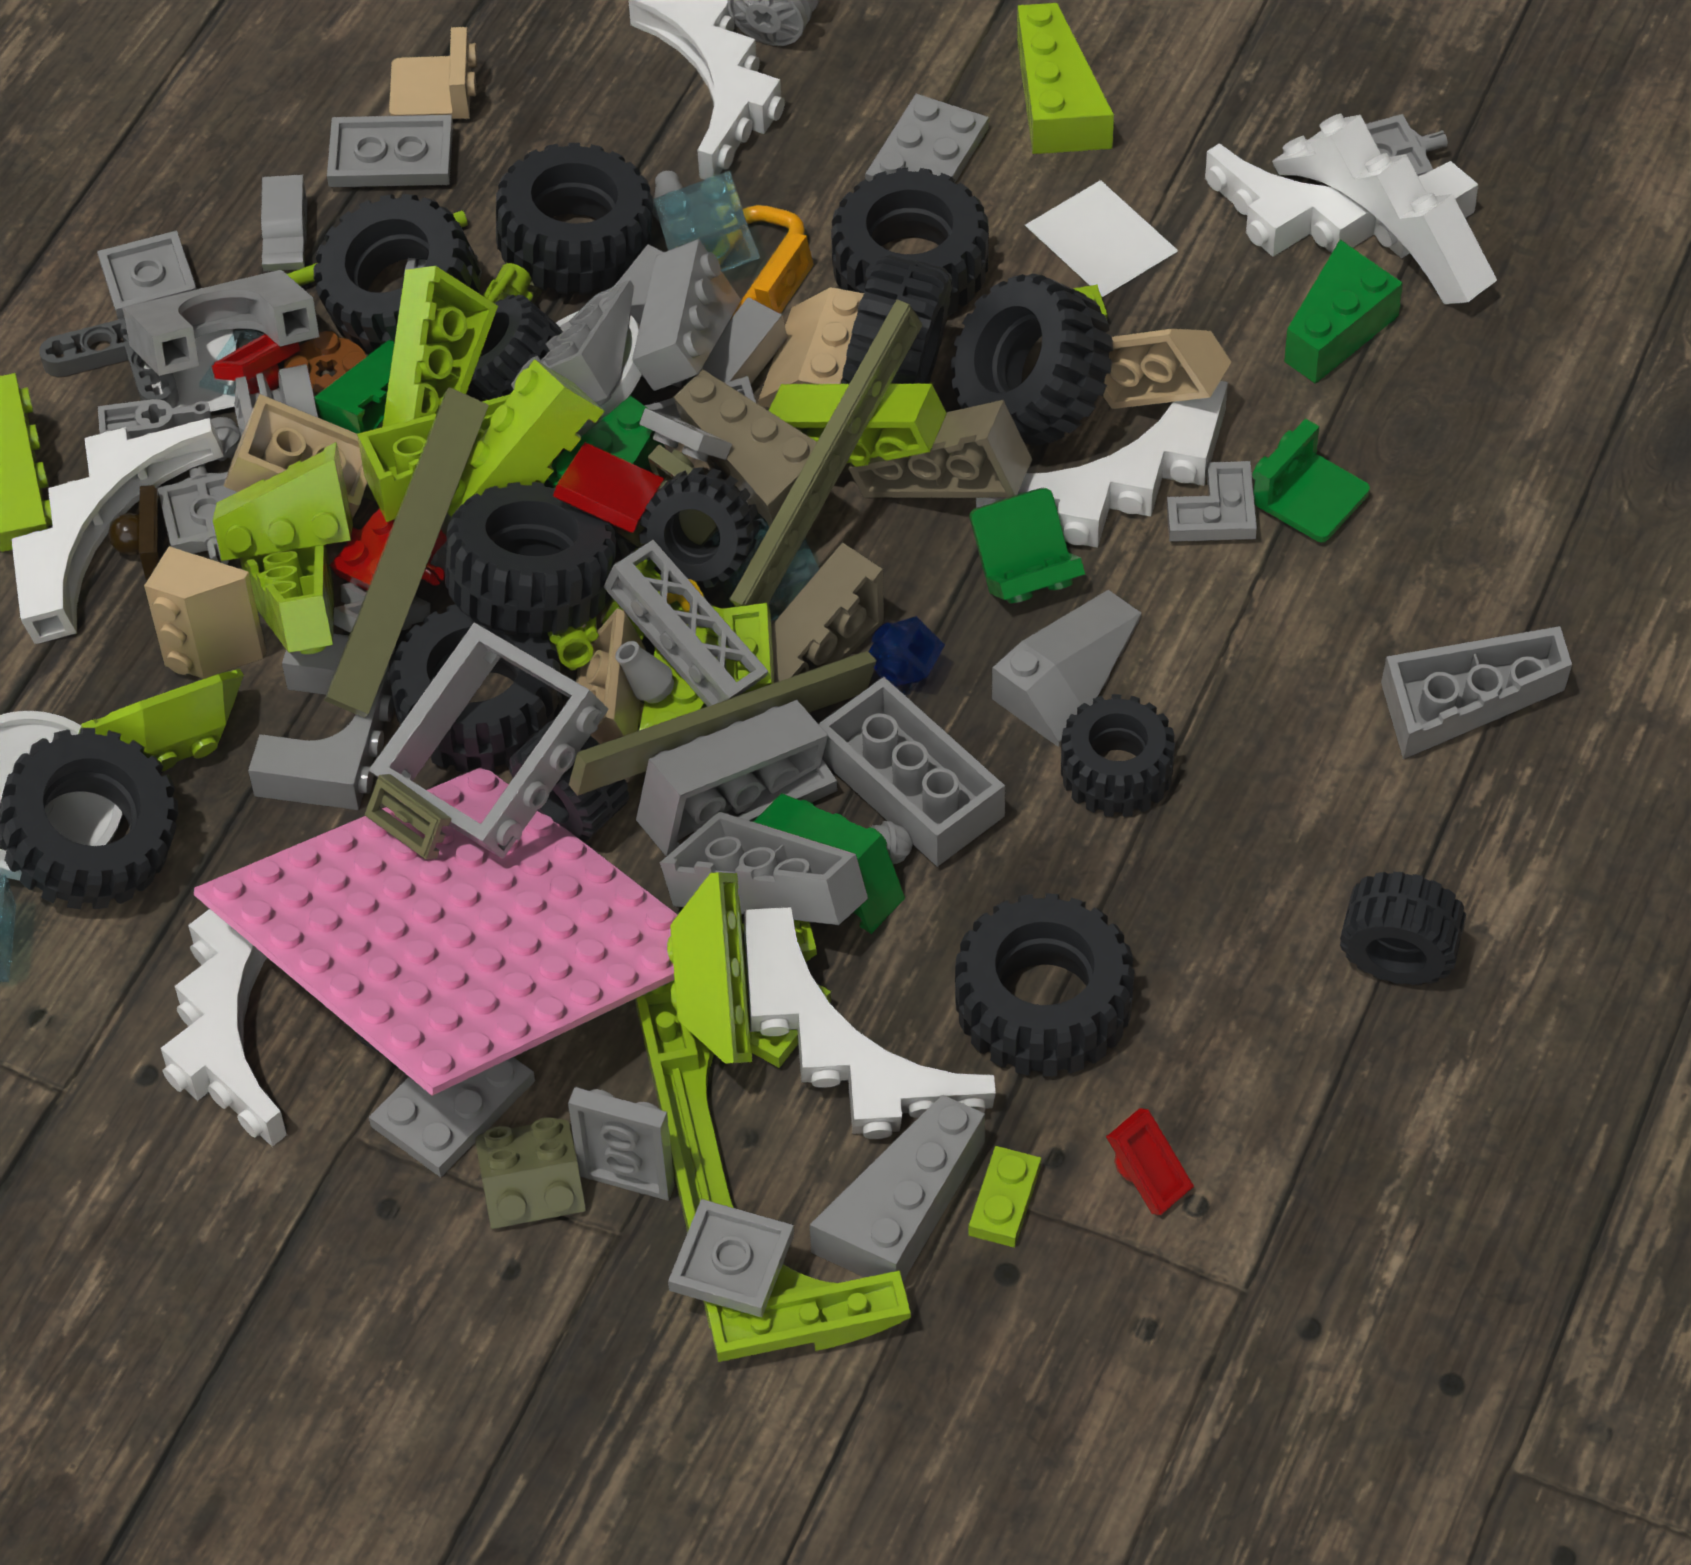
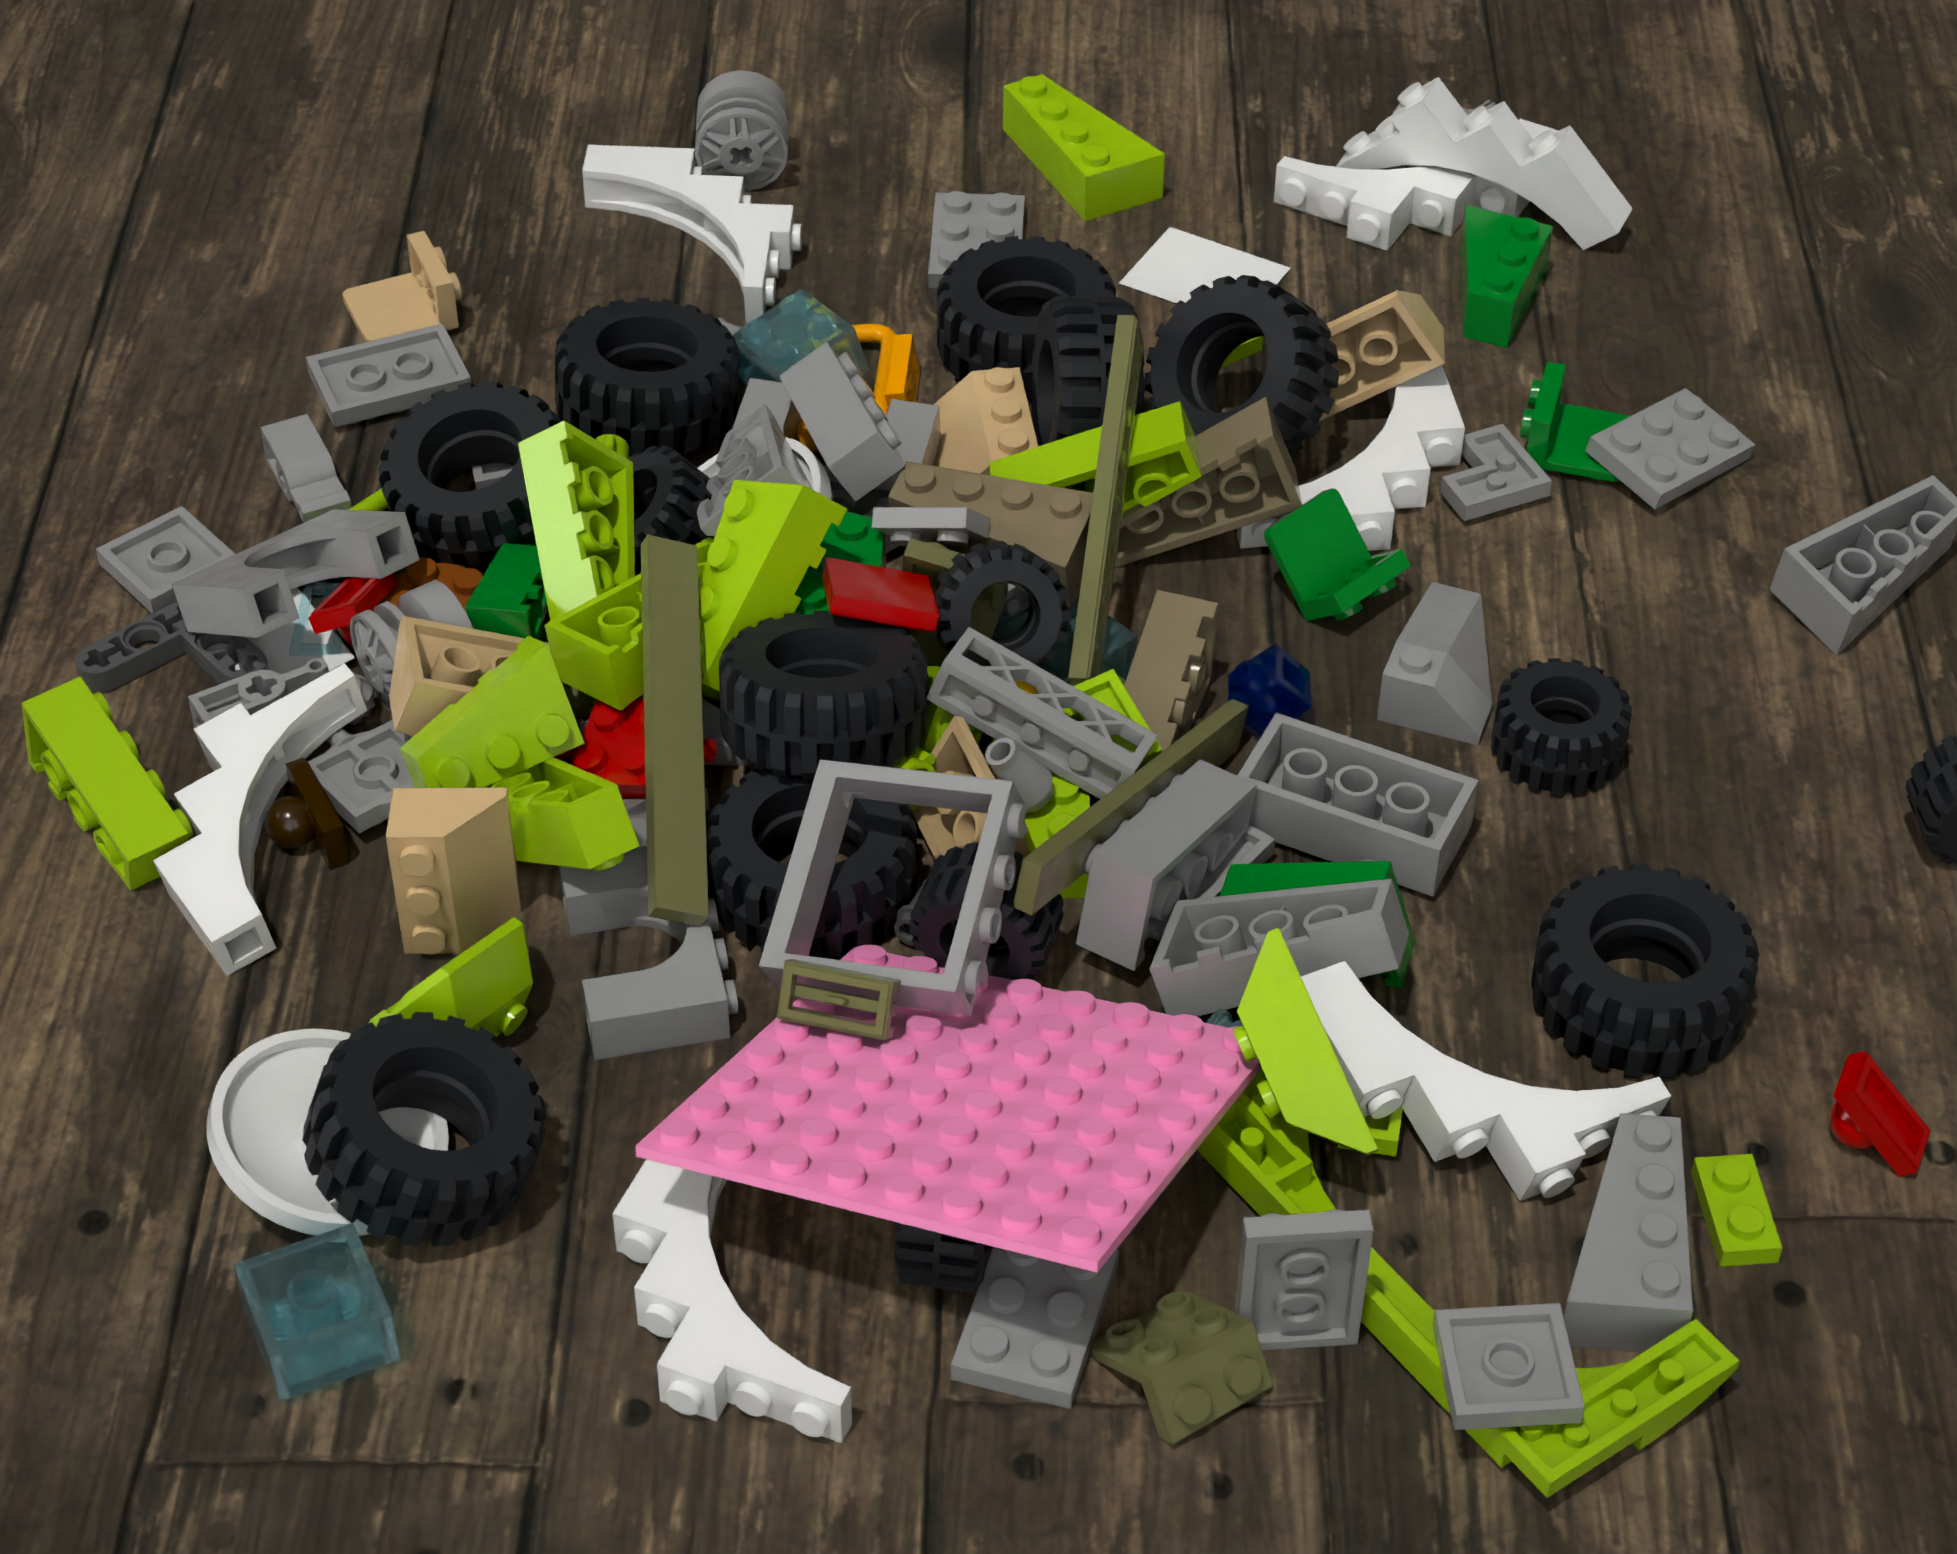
camera: 25 degrees left, 10 degrees down
none -> light grey plate [1585,388,1756,509]

